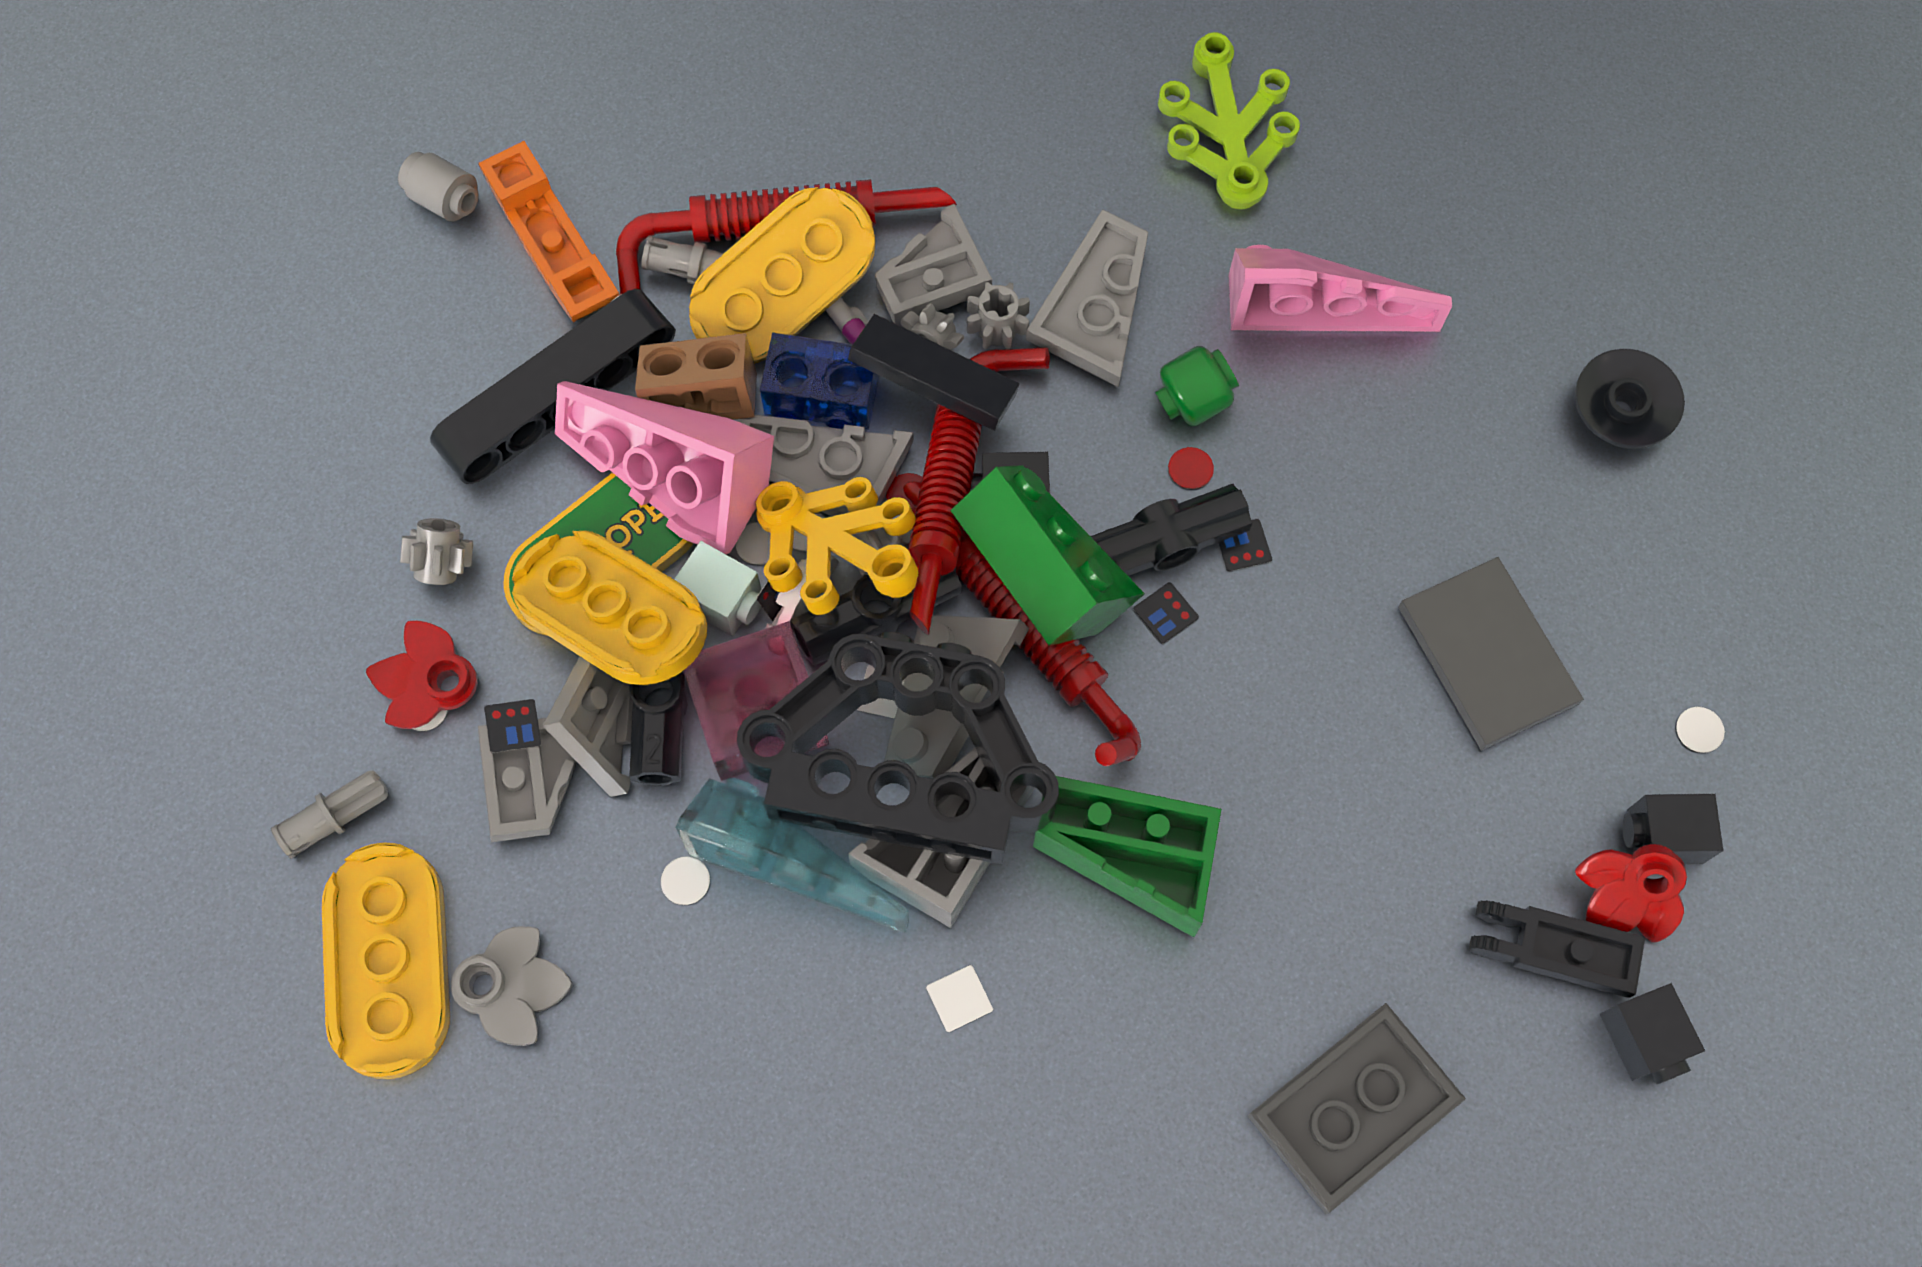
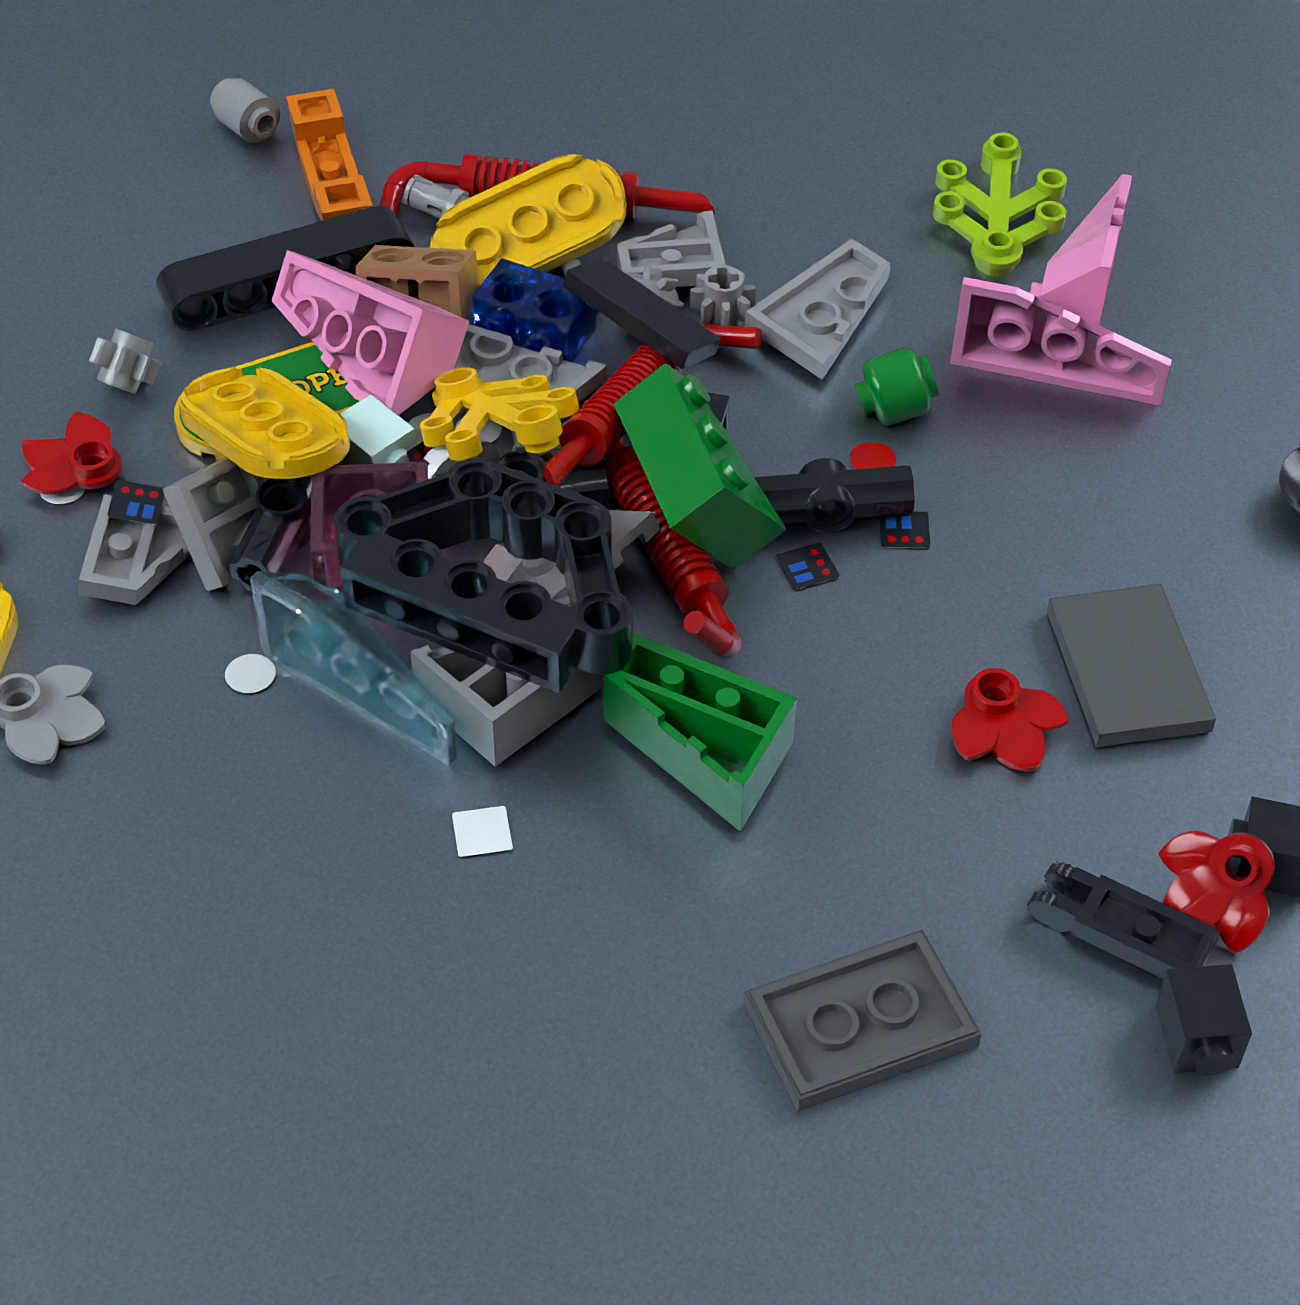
camera: 15 degrees right, 20 degrees down
none -> red plate [951,668,1069,772]
none -> bright pink wedge [1030,174,1132,325]

